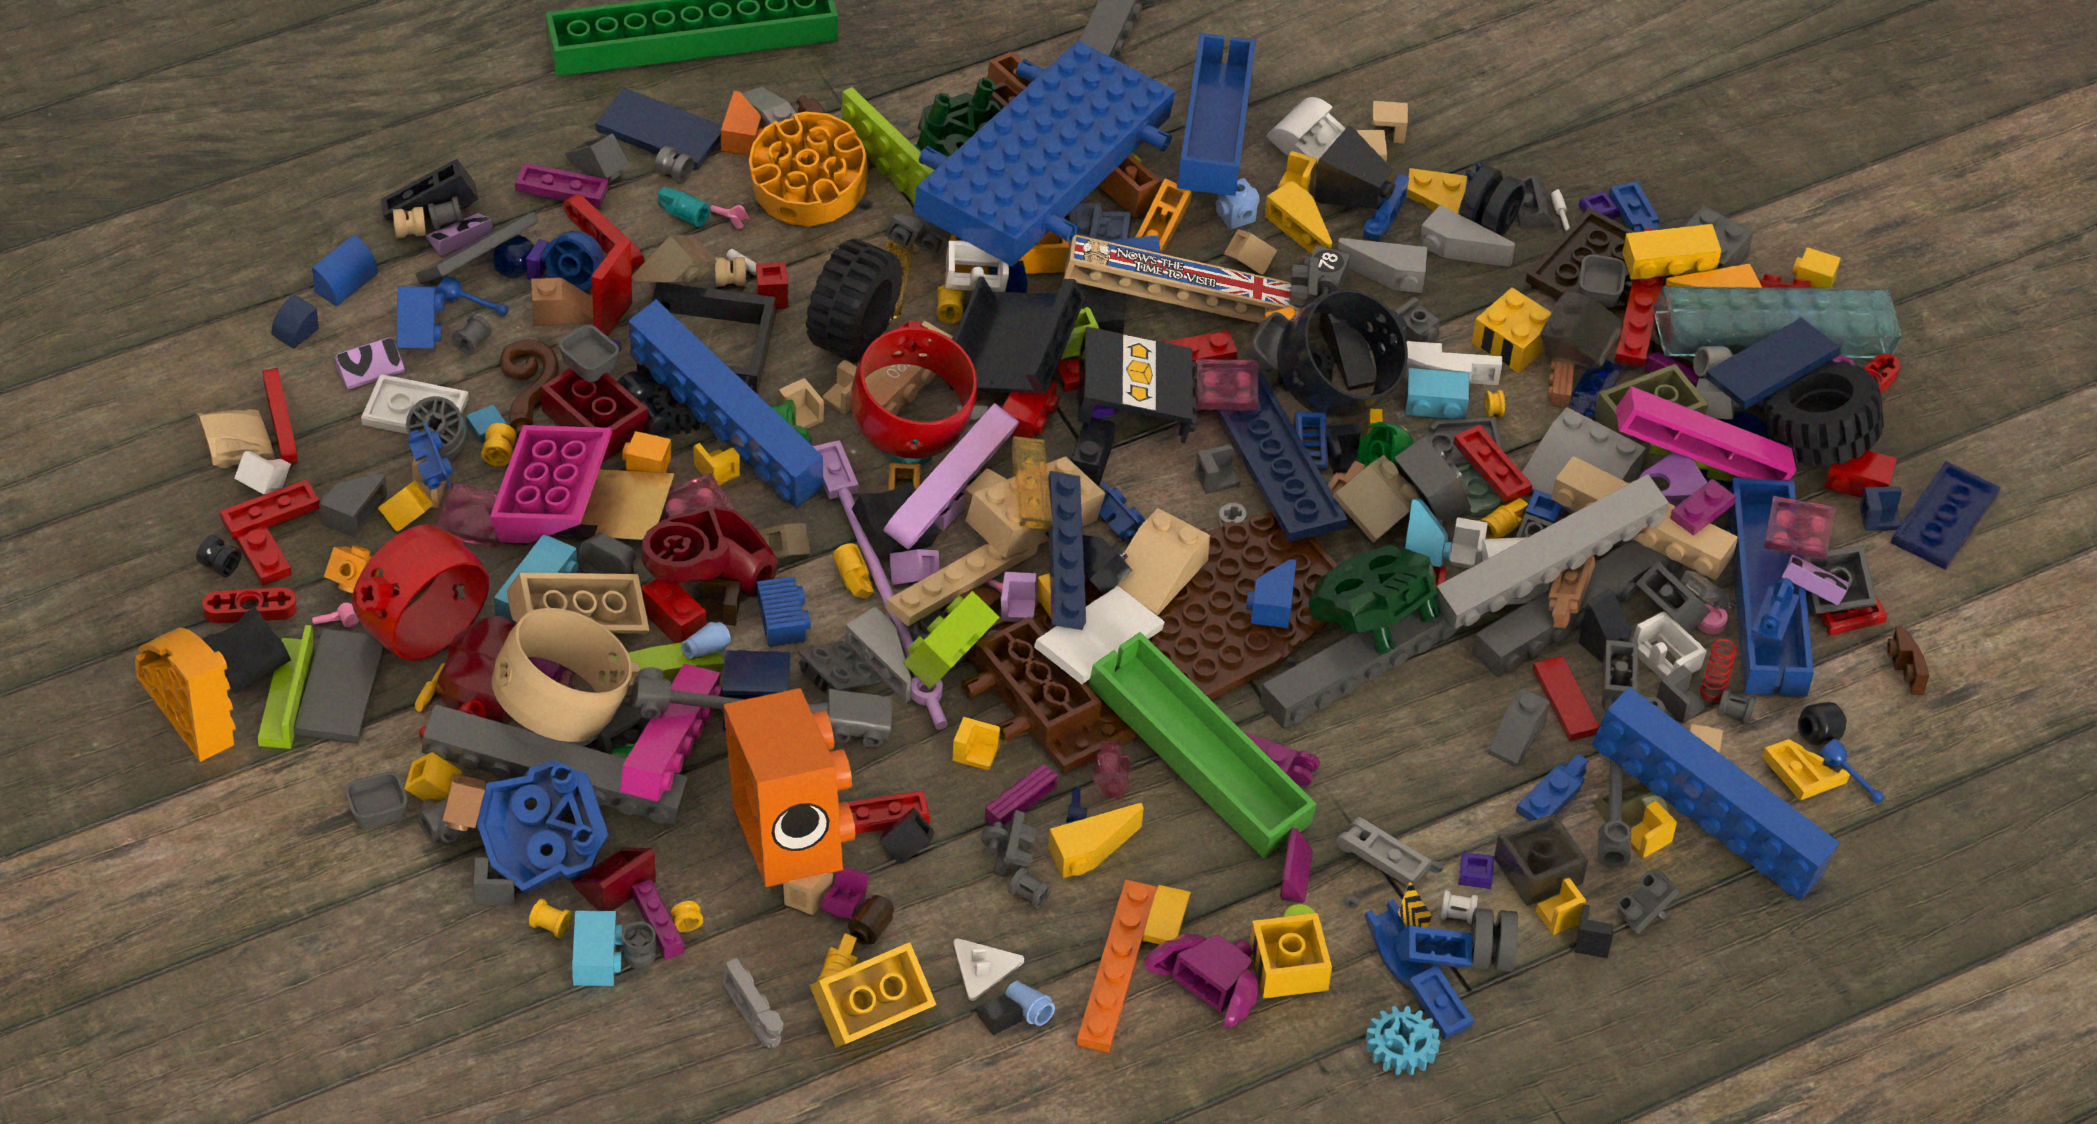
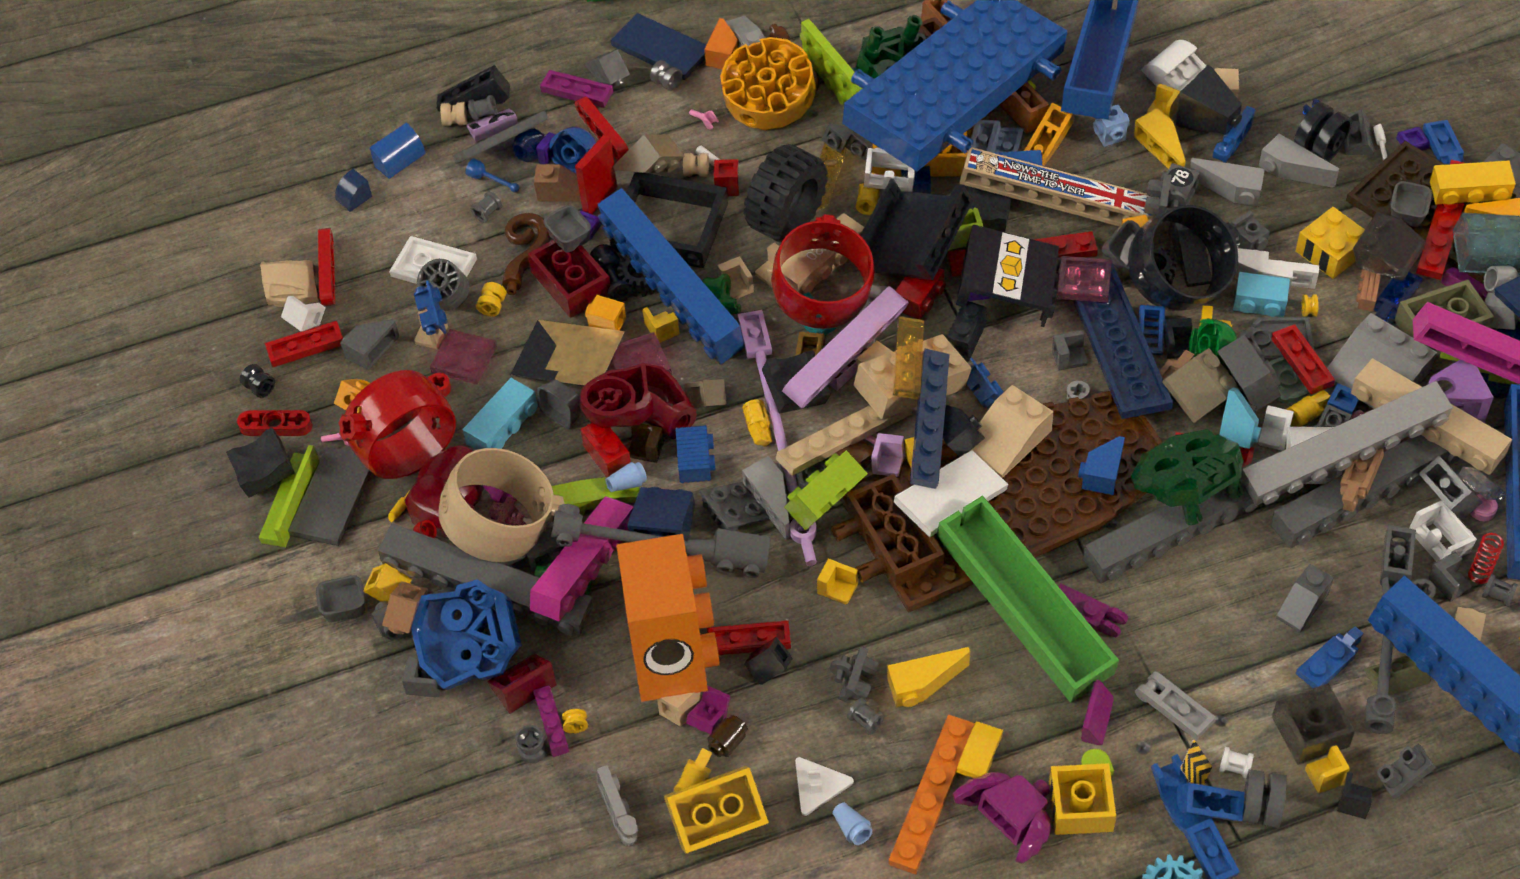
camera: 15 degrees right, 5 degrees up
light orange brick [135,627,236,762] -> none
red plate [236,525,291,586] -> none
lavender slope [335,337,405,390] -> none
yellow panel [378,480,434,532] -> none
blue brick [397,285,445,348] -> none
dark azure tile [466,405,507,443] -> none
dark pink slope [490,425,612,543] -> none
tan slope [506,573,650,634] -> none
yellow bush [529,898,573,939] -> none
medium azure brick [572,911,623,986] -> none
teal hinge [657,186,711,227] -> none
lavender panel [890,549,940,585] -> none
black slope [975,995,1023,1035] -> none
magenta piece [985,764,1058,827] -> none
clear blue hand [1066,787,1088,823] -> none
clear pink hips [1093,741,1132,798] -> none
tan panel [1224,229,1277,275] -> none
tan panel [1371,101,1408,144] -> none
yellow wing [1406,168,1467,214] -> none
dark purple tile [1458,852,1494,889] -> none
red tile [1532,656,1600,741] -> none
black slope [1579,588,1632,663] -> none
yellow panel [1631,801,1677,859] -> none
magenta plate [1670,479,1736,536] -> none

